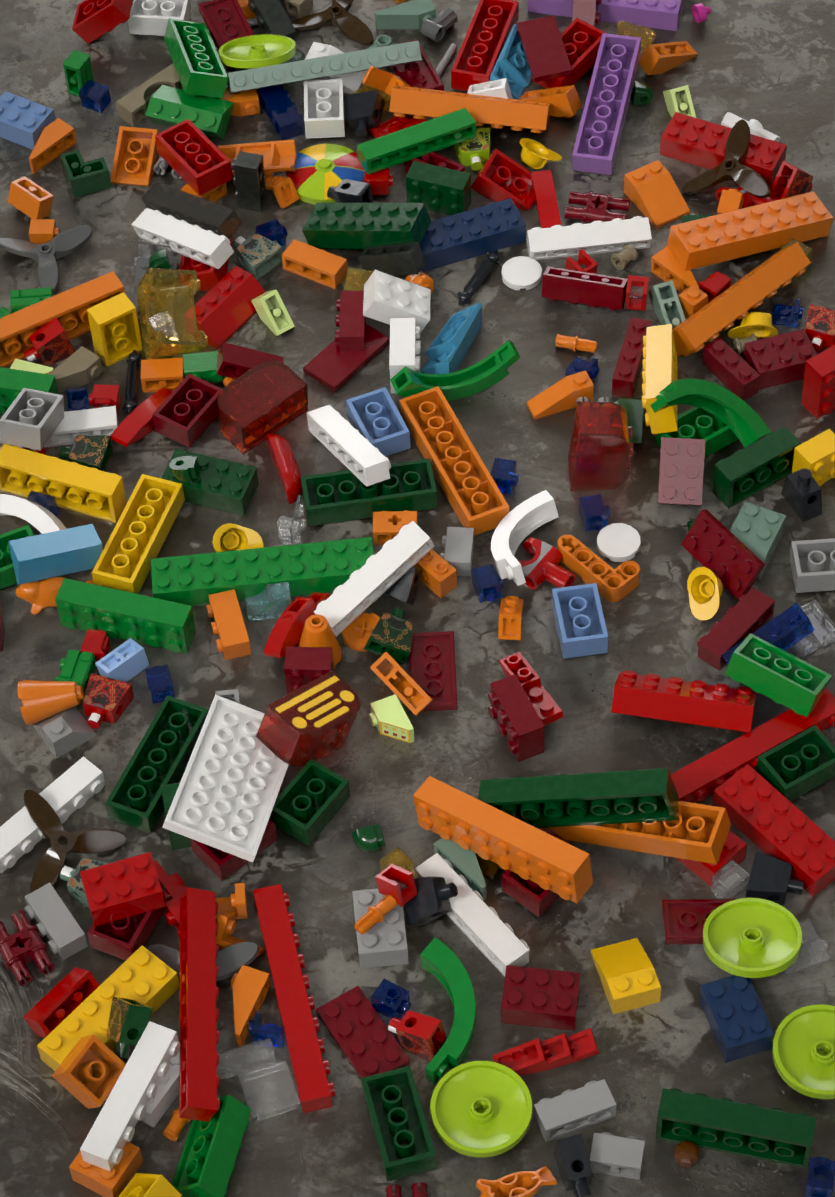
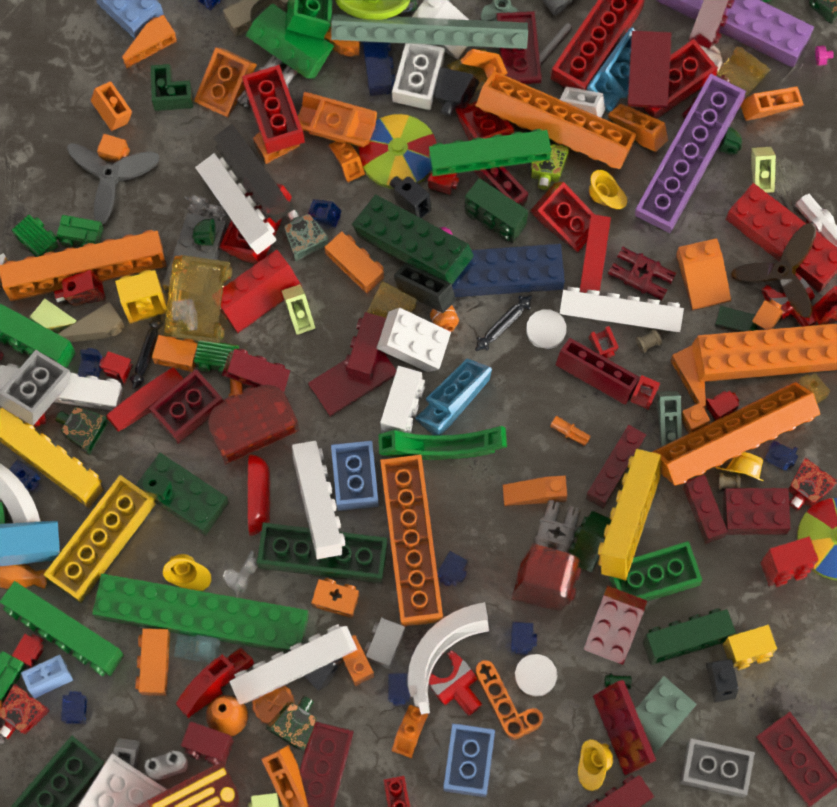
camera: 15 degrees right, 20 degrees up
pearl dark grey brick [232,151,267,212] -> none
clear blue bracket [565,356,599,379] -> none
green arch [650,378,771,448] -> none
none -> light grey pin [145,751,188,780]

